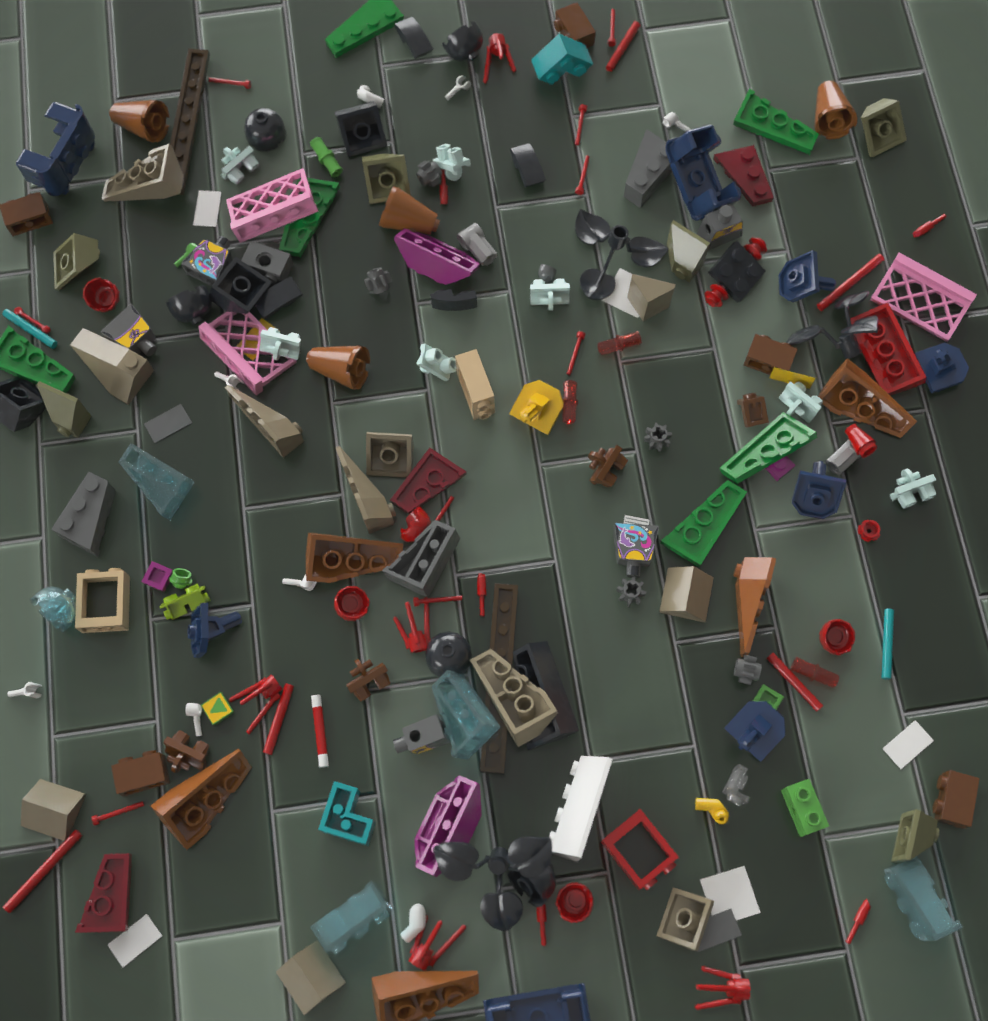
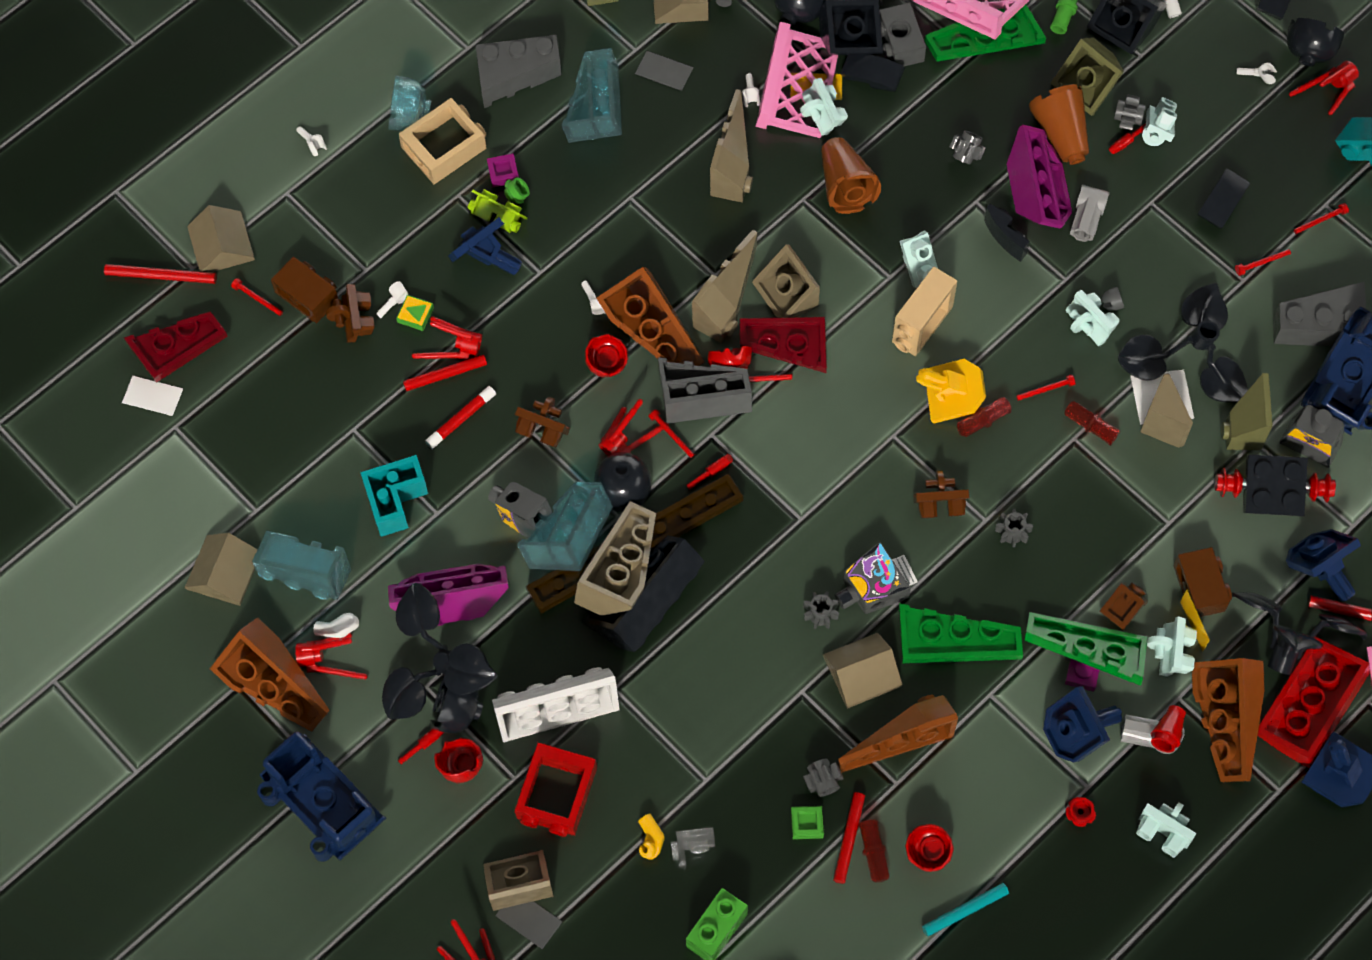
camera: 55 degrees right, 5 degrees down
dark orange wedge [151,749,252,850] -> none
white sticker [700,866,760,920] -> none
dark blue piece [724,701,786,762] -> none

